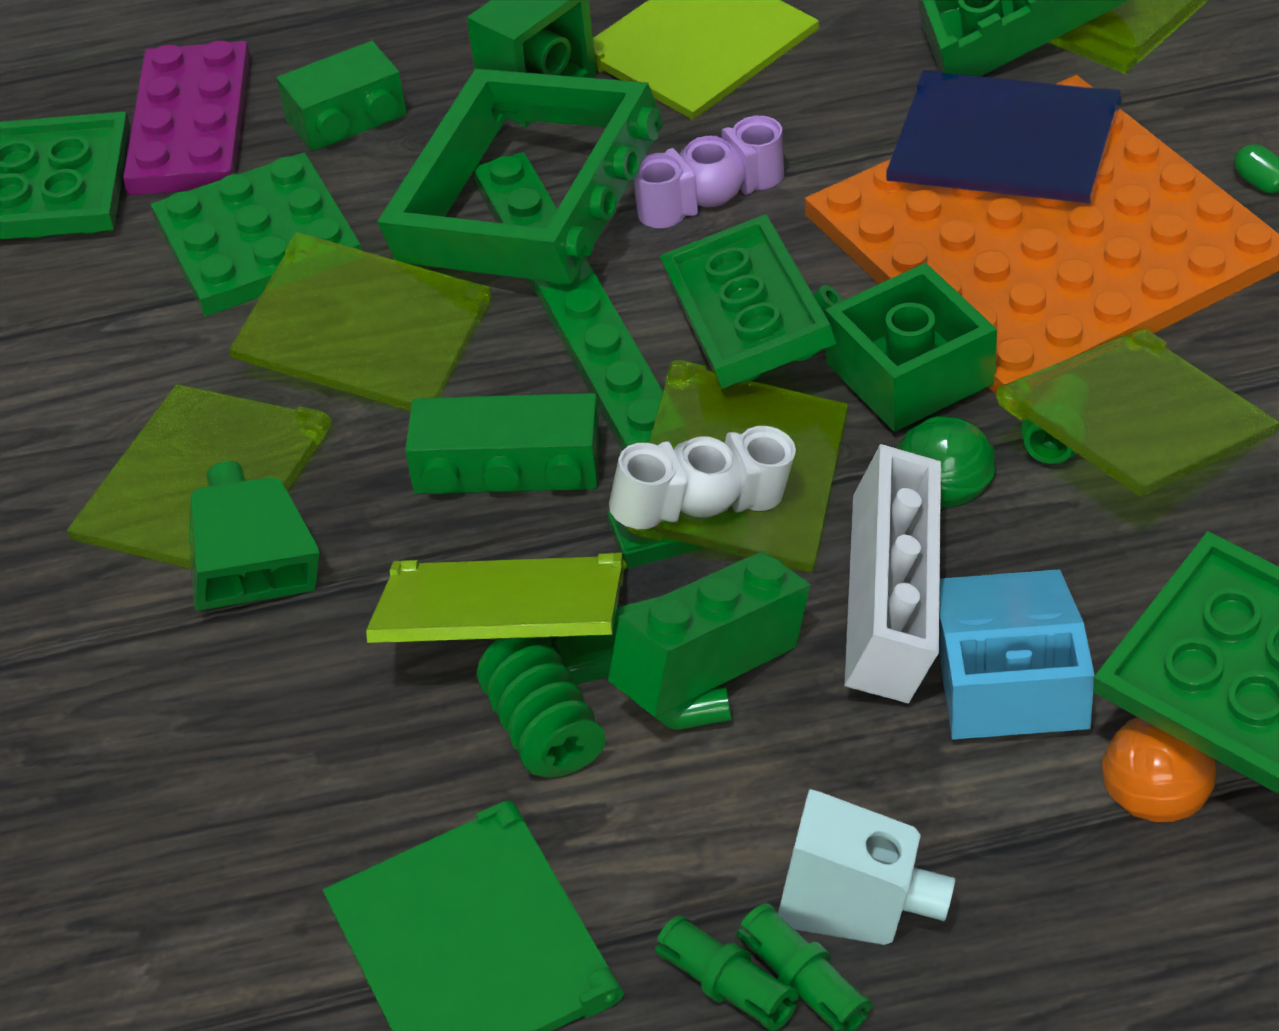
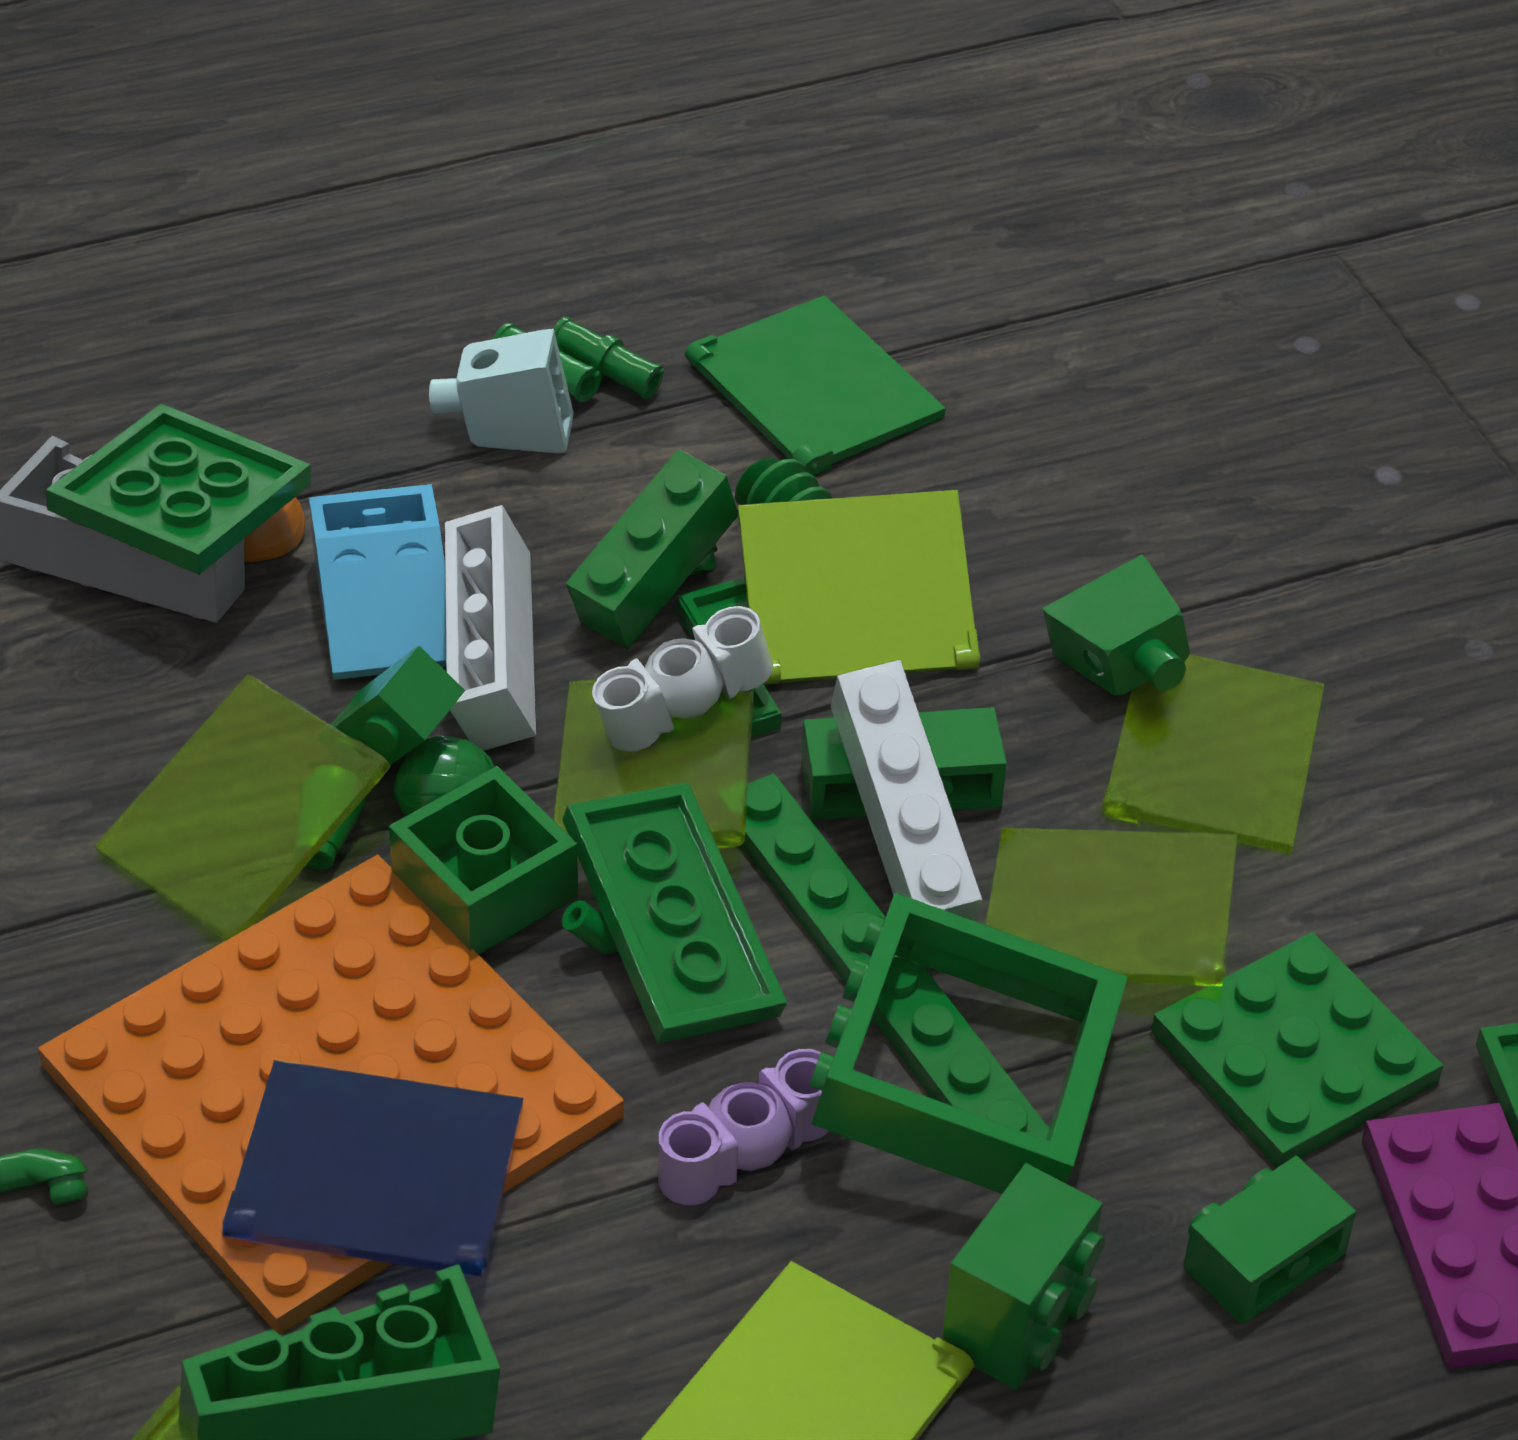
camera: 165 degrees right, 0 degrees up
none -> green brick [317,645,465,785]
none -> white brick [831,660,982,921]

